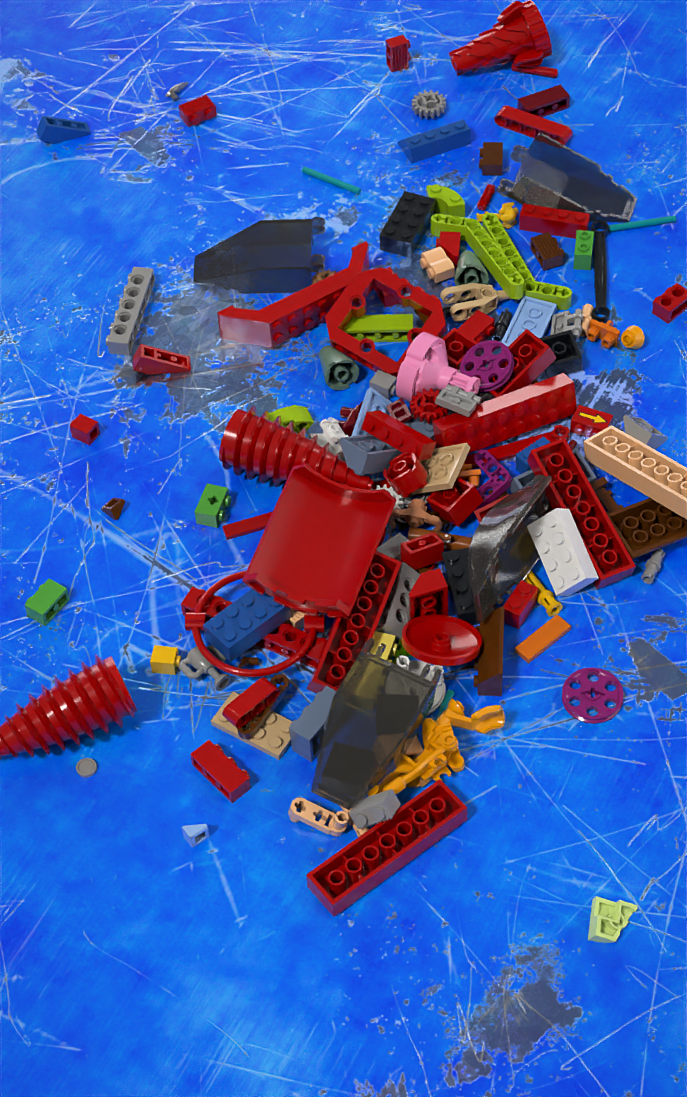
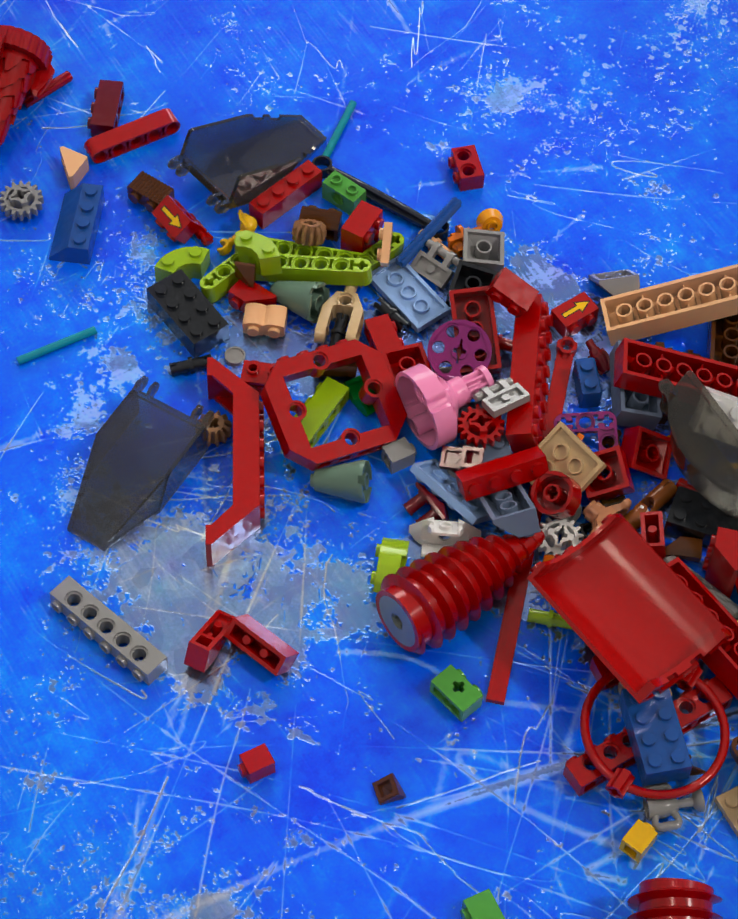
camera: 65 degrees left, 5 degrees up
none -> light nougat slope [59,146,89,190]
none -> red brick [152,195,201,244]
none -> black pin [169,354,211,377]
none -> light grey piece [224,346,246,366]
none -> red brick [224,614,299,676]
none -> reddish brown slope [234,261,256,287]
none -> lime brick [235,230,282,276]
none -> medium nougat gear [292,218,327,247]
none -> red brick [340,200,384,253]
none -> light nougat wing [377,222,393,267]
none -> blue axle [395,197,462,268]
none -> light grey slope [463,228,505,272]
none -> red brick [485,267,539,317]

